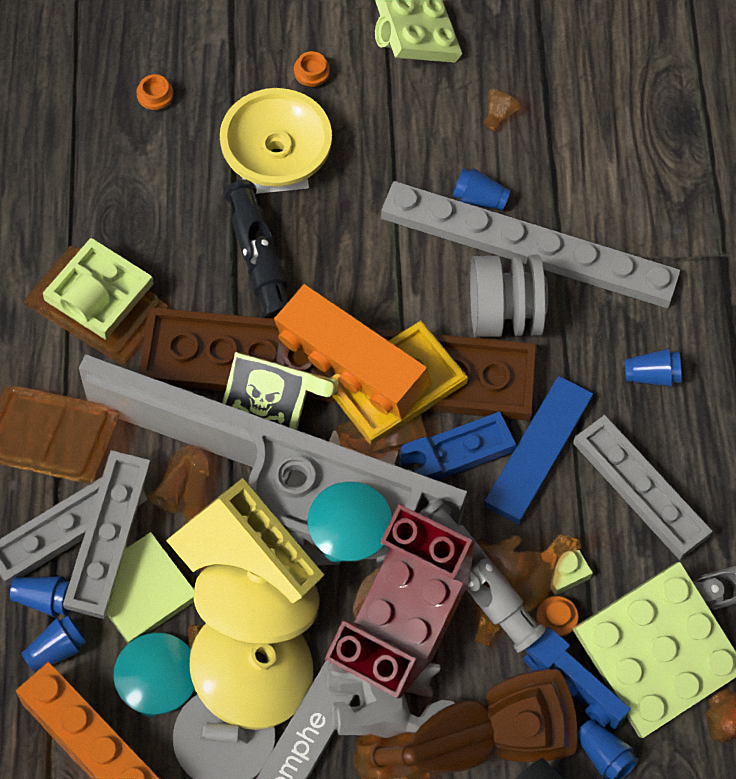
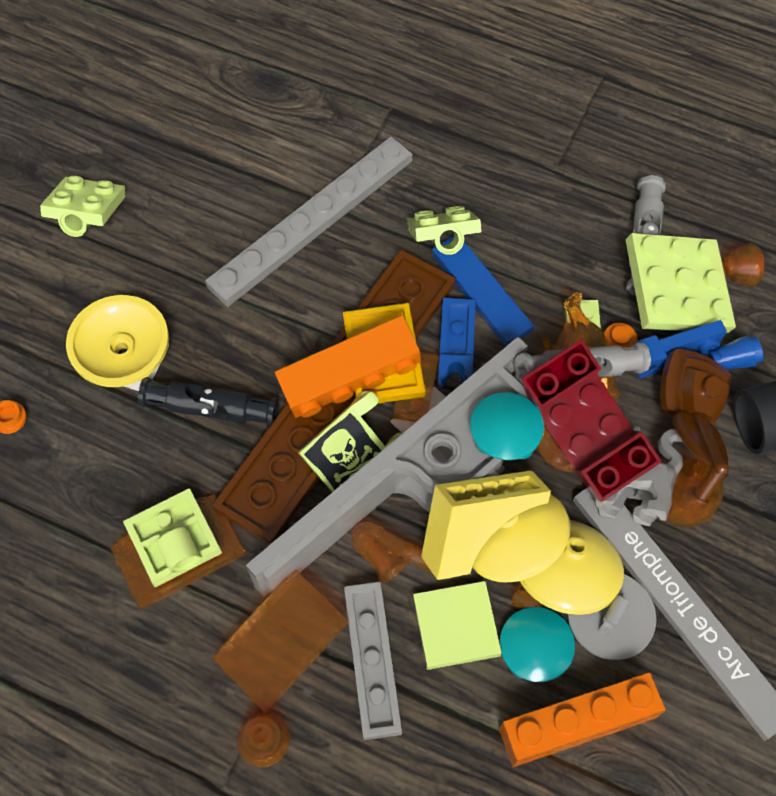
camera: 60 degrees left, 0 degrees up
blue cone [10,576,71,618] -> none
blue cone [21,615,87,673] -> none
light grey plate [63,450,151,619] -> none
orange plate [294,51,330,87] -> none
blue cone [452,168,510,211] -> none
light grey wheel [470,254,548,338] -> none
clear orange rock [483,89,520,131] -> none
light grey plate [573,415,713,560] -> none
blue cone [625,348,682,387] -> none
none -> yellowish green plate [407,206,481,255]

